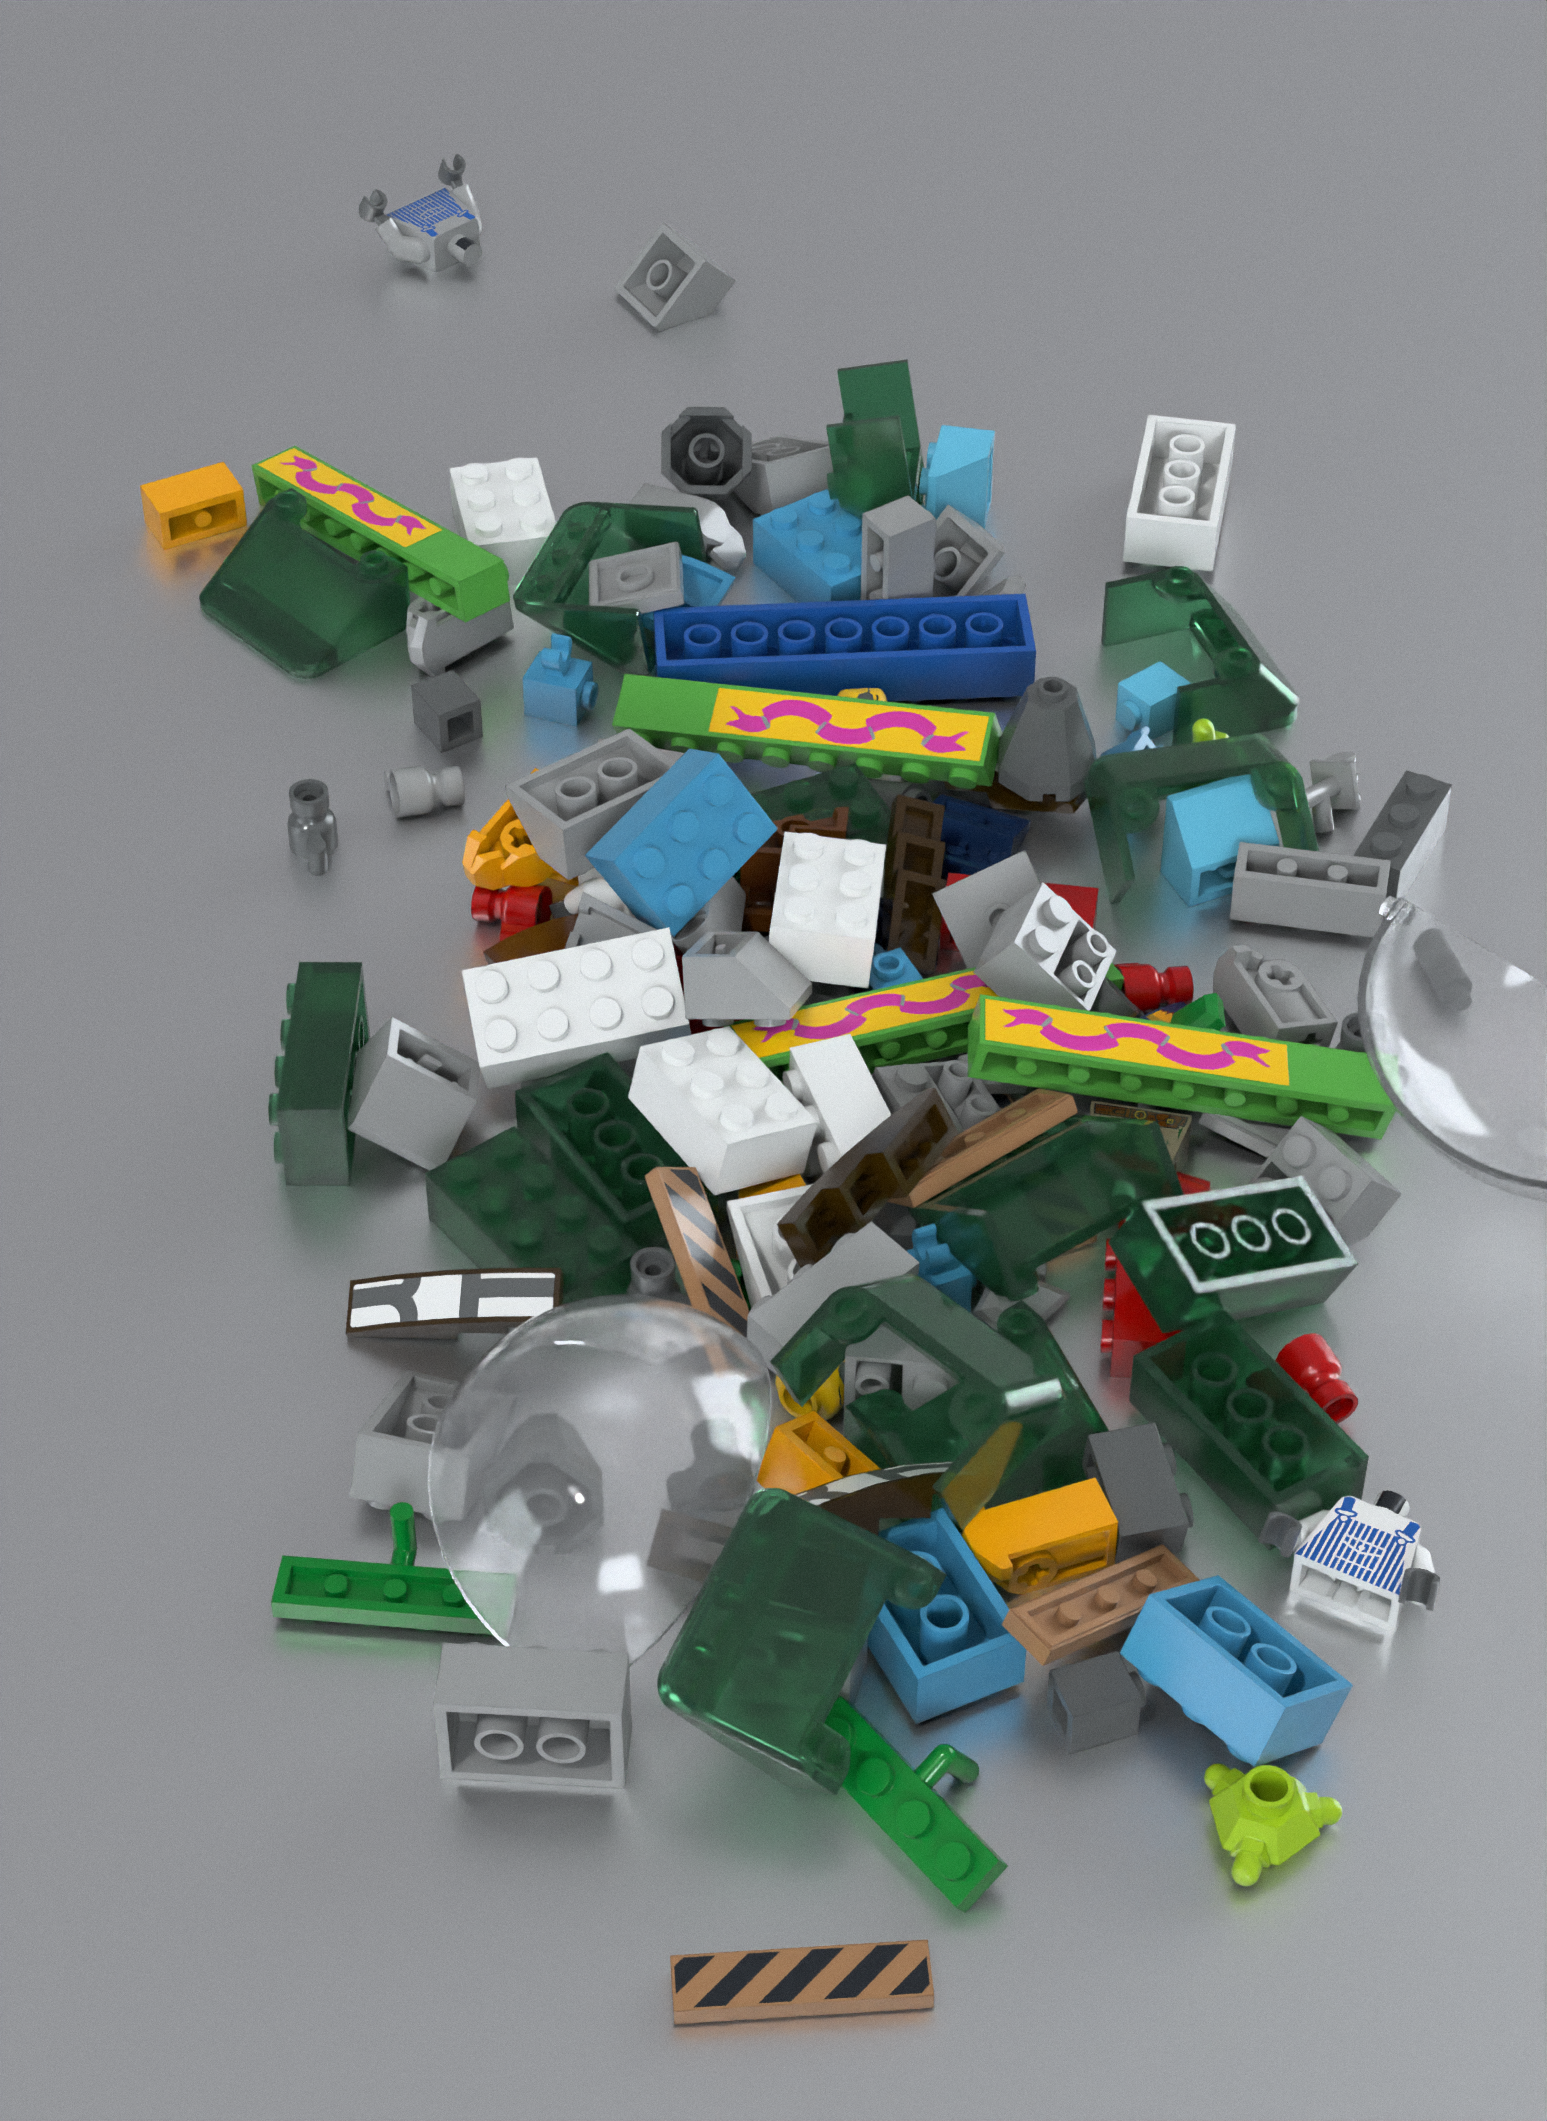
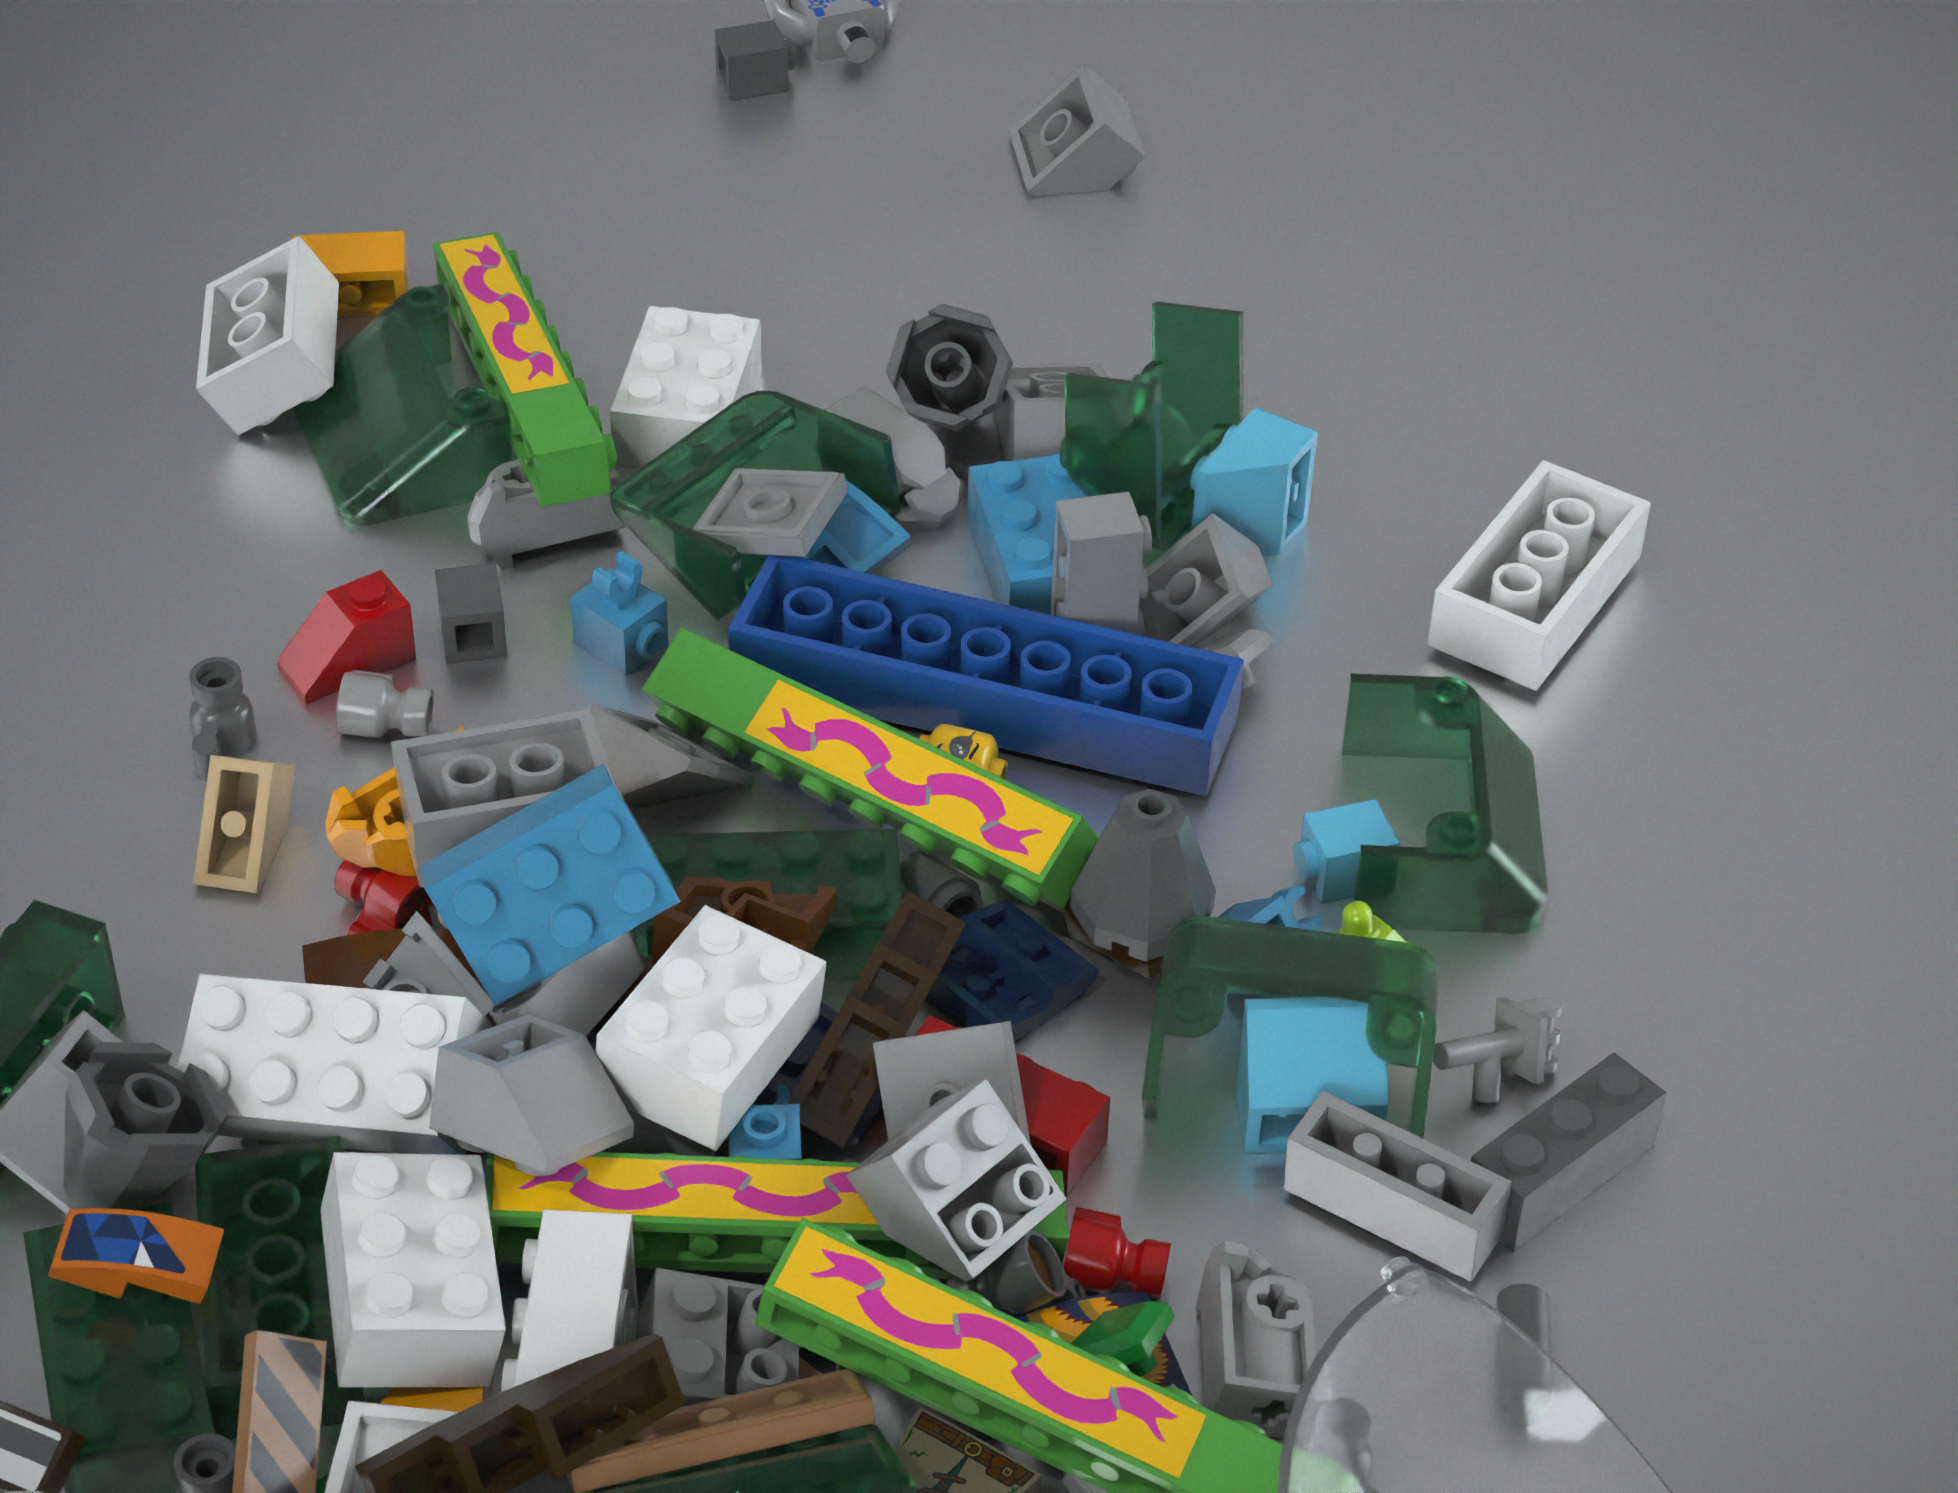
camera: 20 degrees right, 0 degrees up
none -> orange slope [48,1208,224,1304]
none -> dark grey cone [63,1042,228,1211]
none -> tan slope [193,755,296,893]
none -> white brick [196,236,339,435]
none -> red slope [277,570,416,704]
none -> dark grey brick [715,20,796,101]

